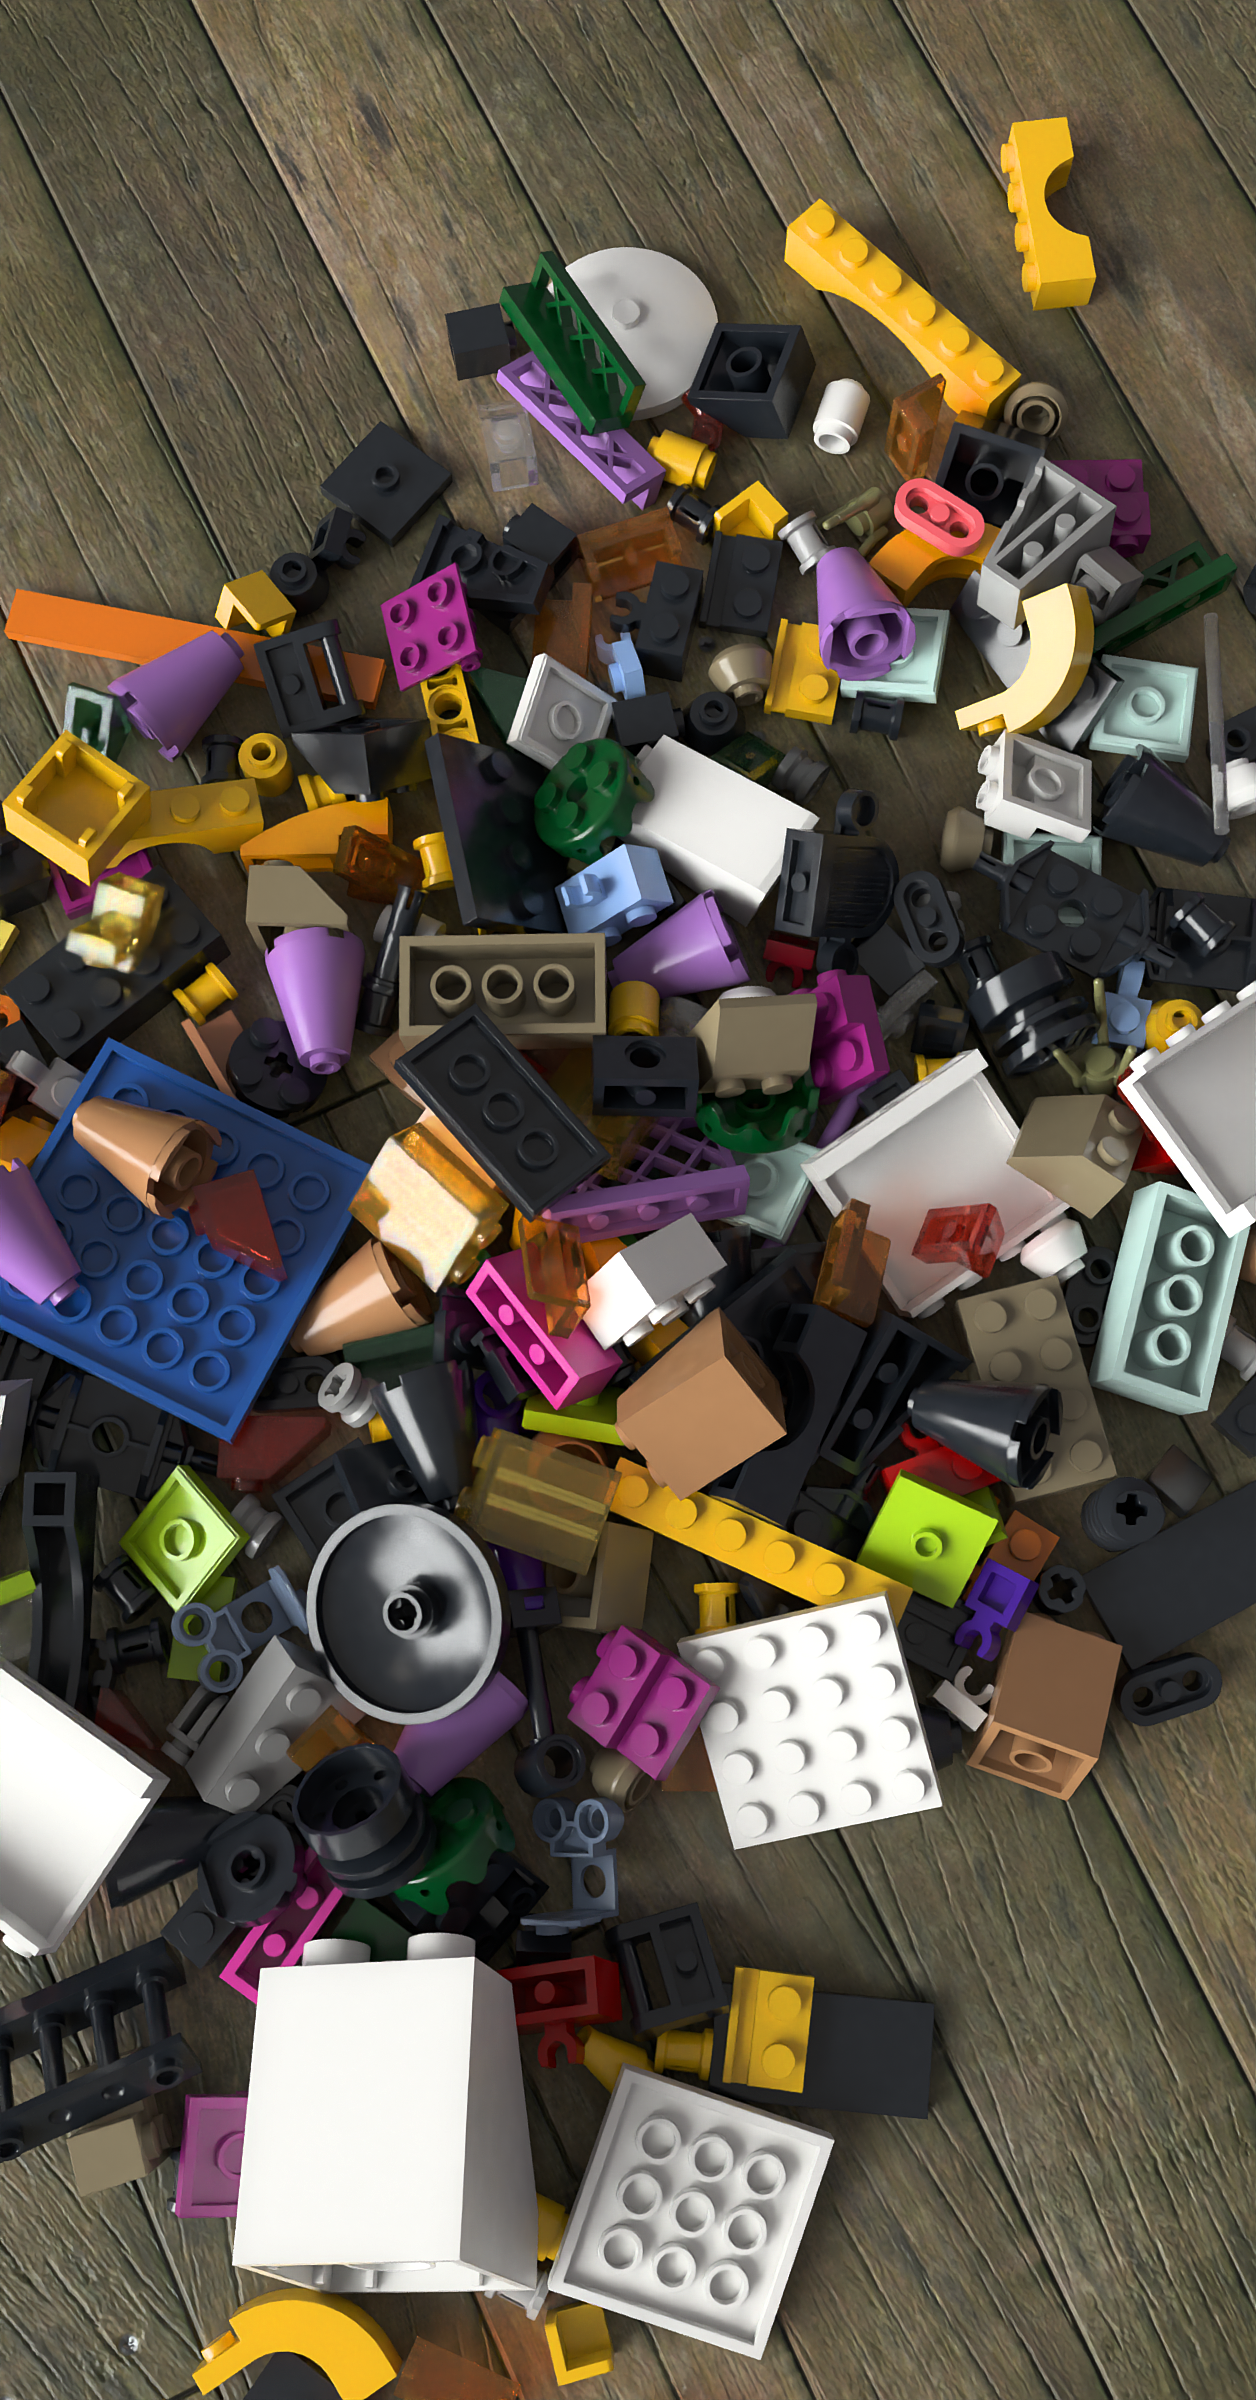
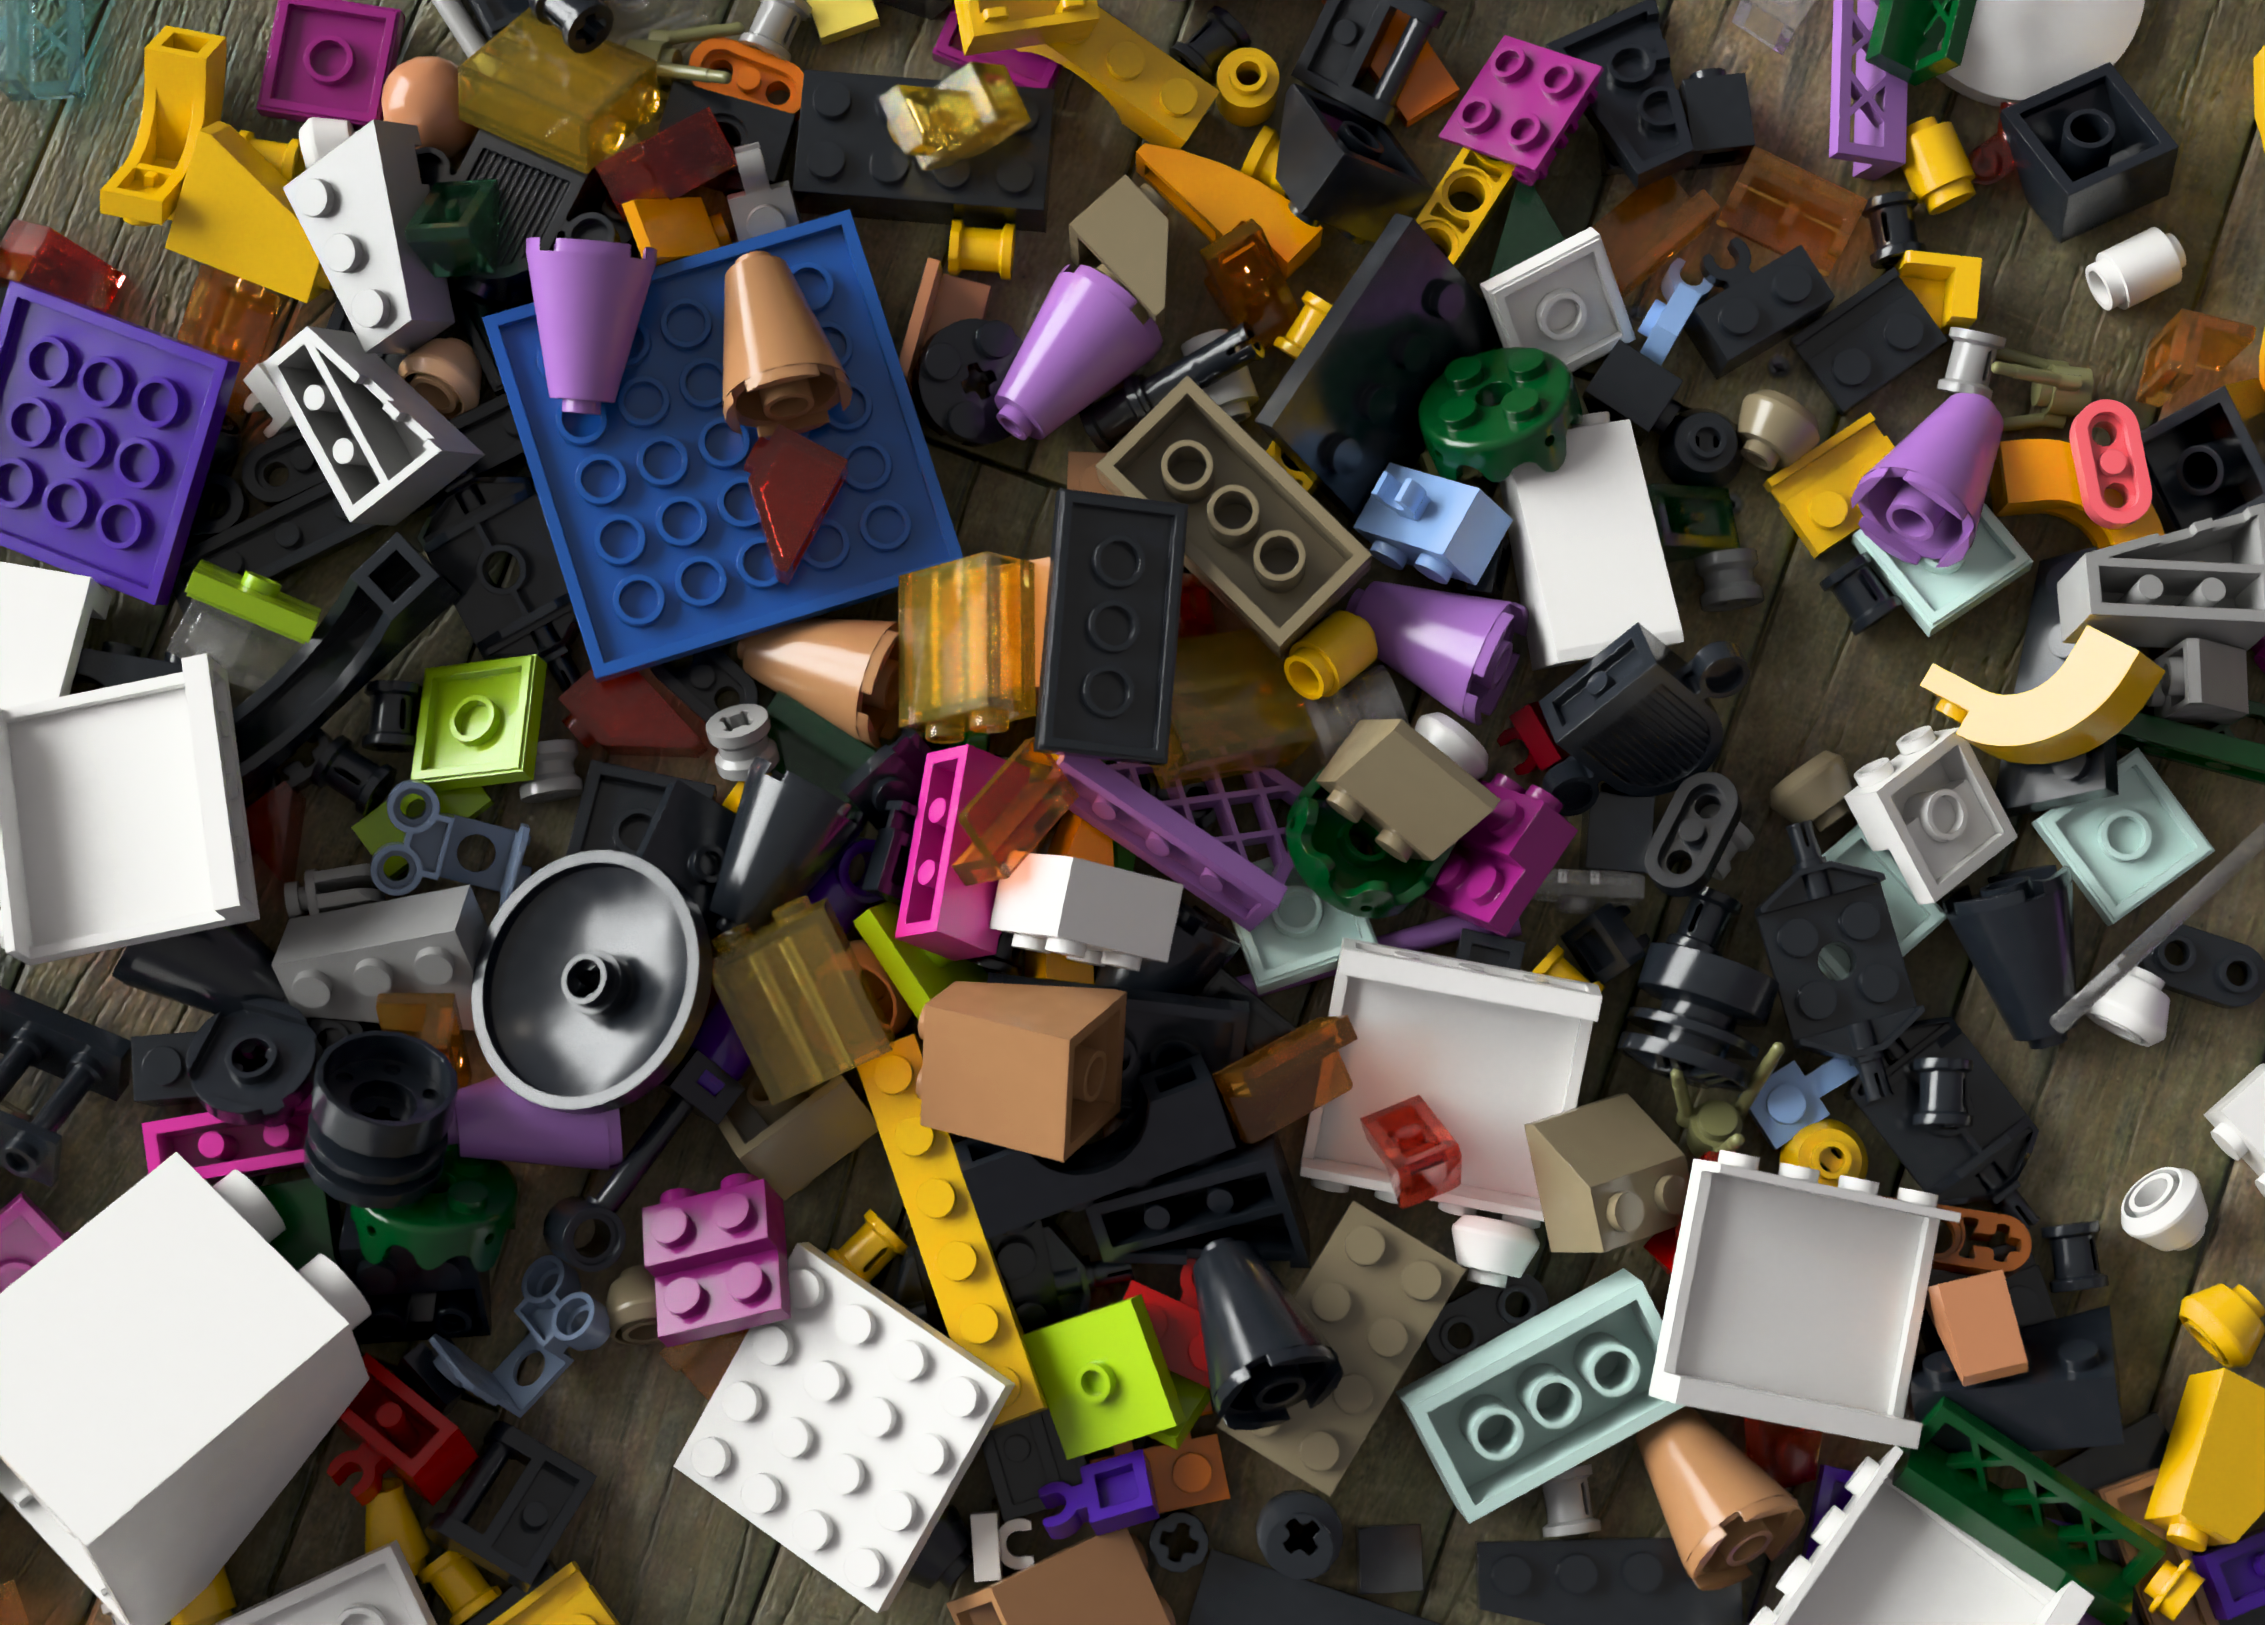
camera: 45 degrees right, 5 degrees up
black brick [590,1035,699,1117] -> none

